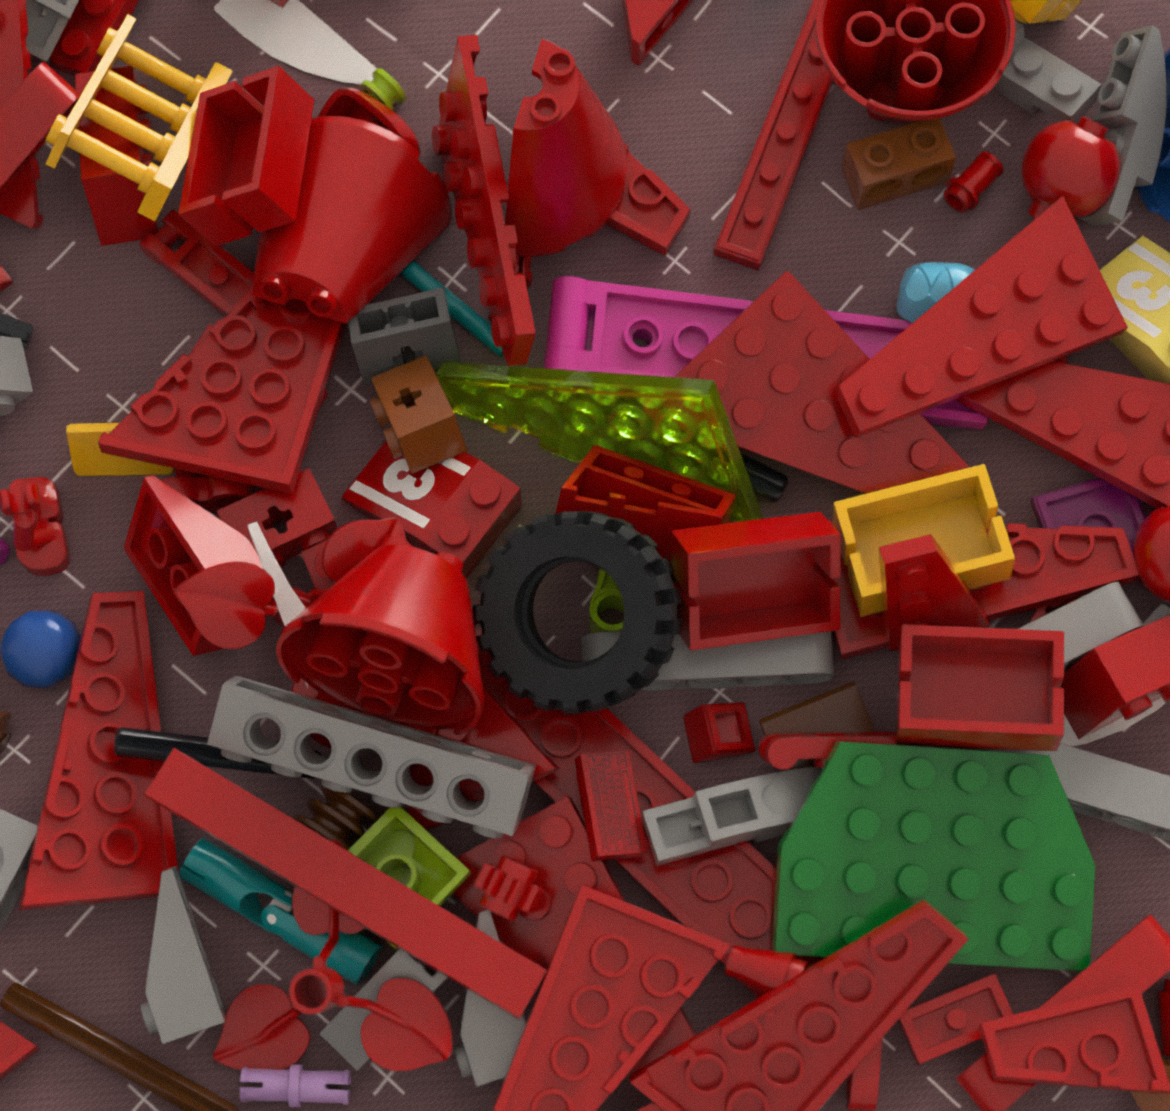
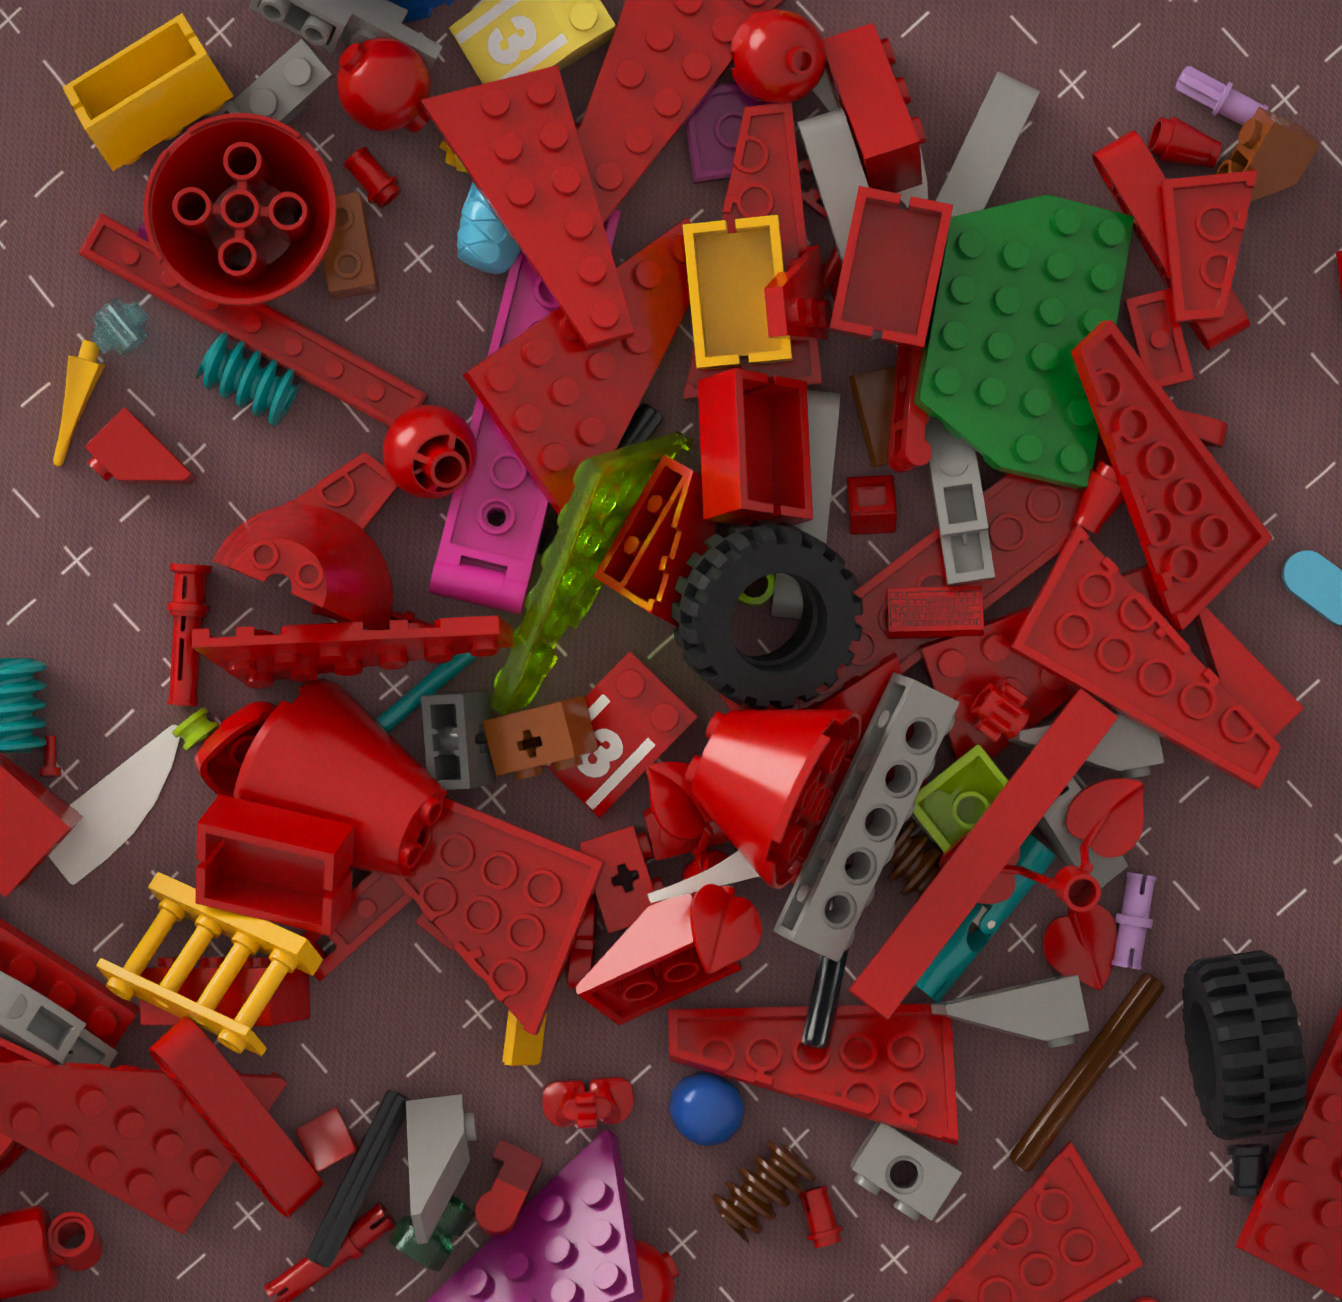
camera: 85 degrees left, 15 degrees up
none -> red pin [167,563,213,706]
none -> teal piece [196,331,302,427]
none -> red brick [382,405,477,499]

